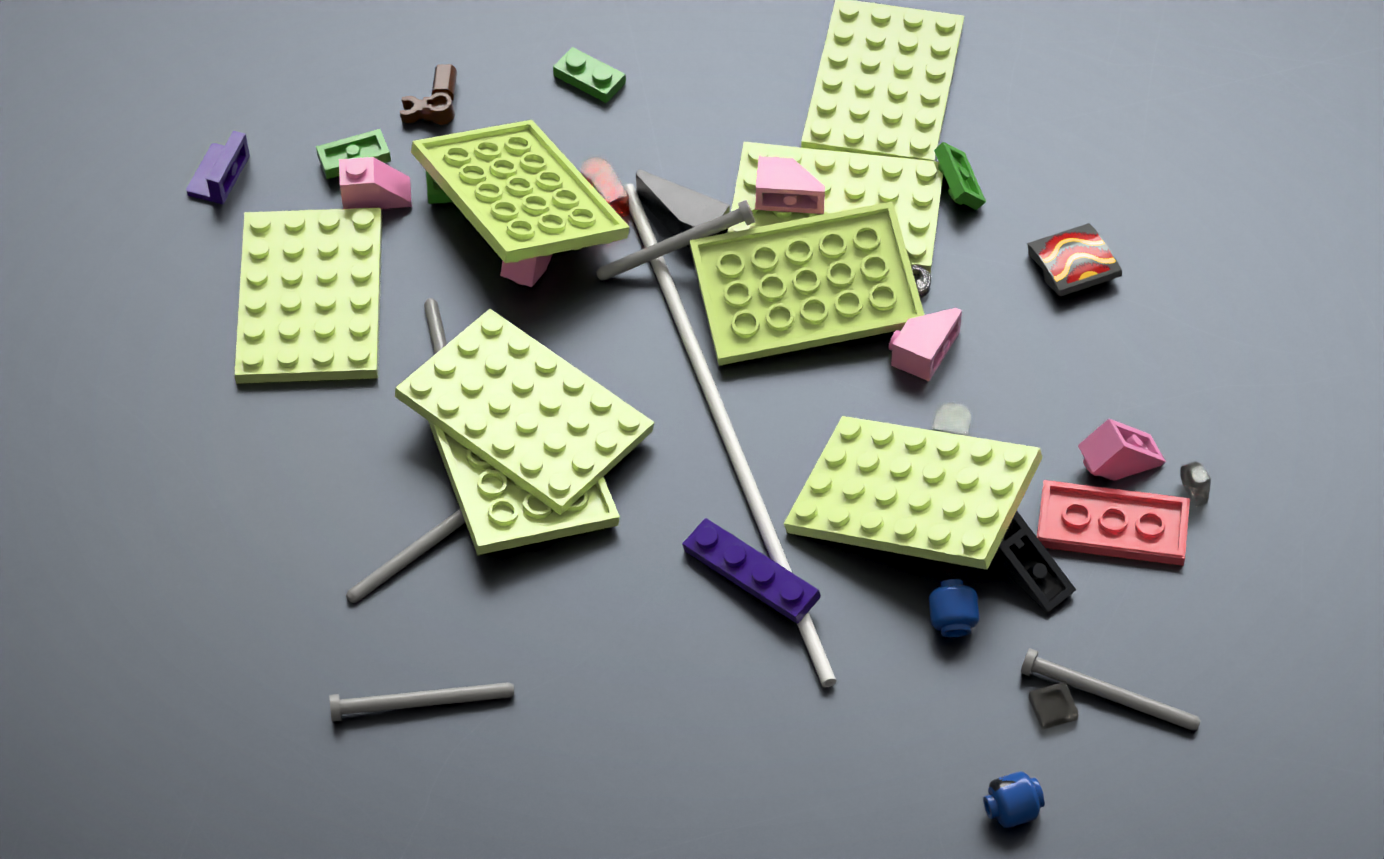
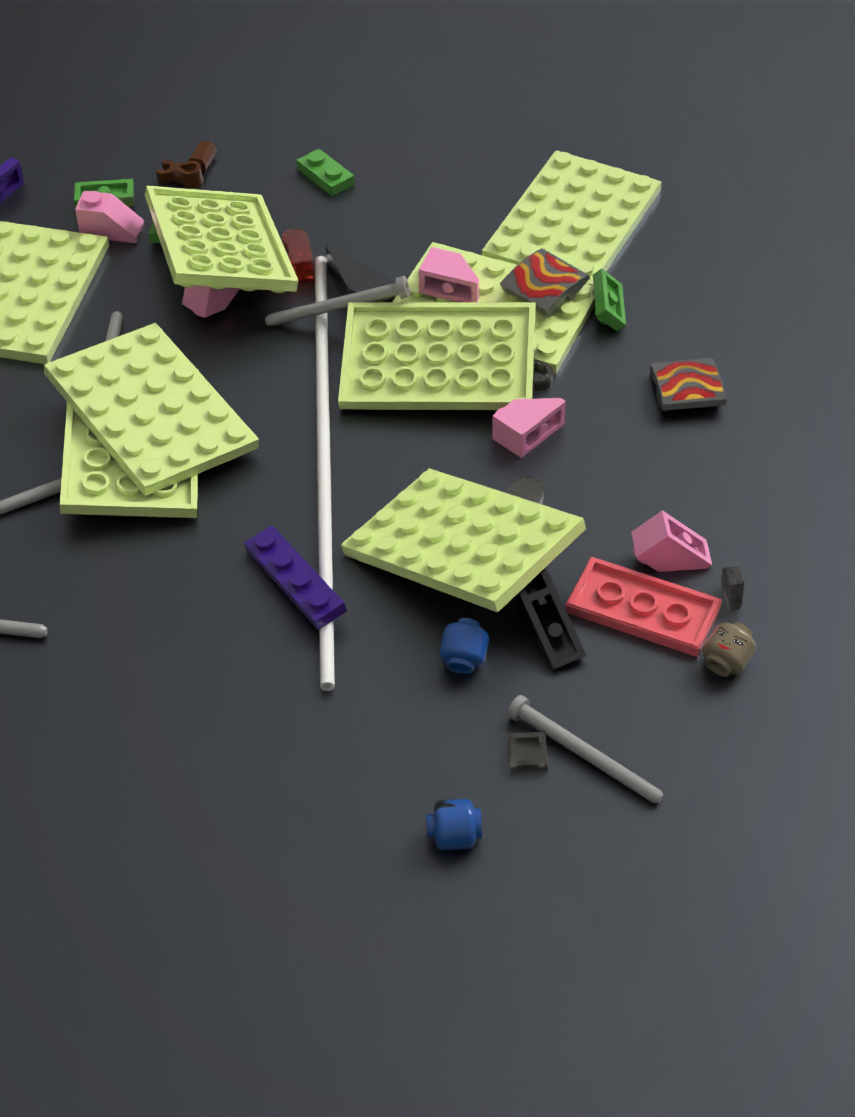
camera: 15 degrees right, 5 degrees down
none -> slope [500,248,590,317]
none -> dark tan head [702,622,757,677]

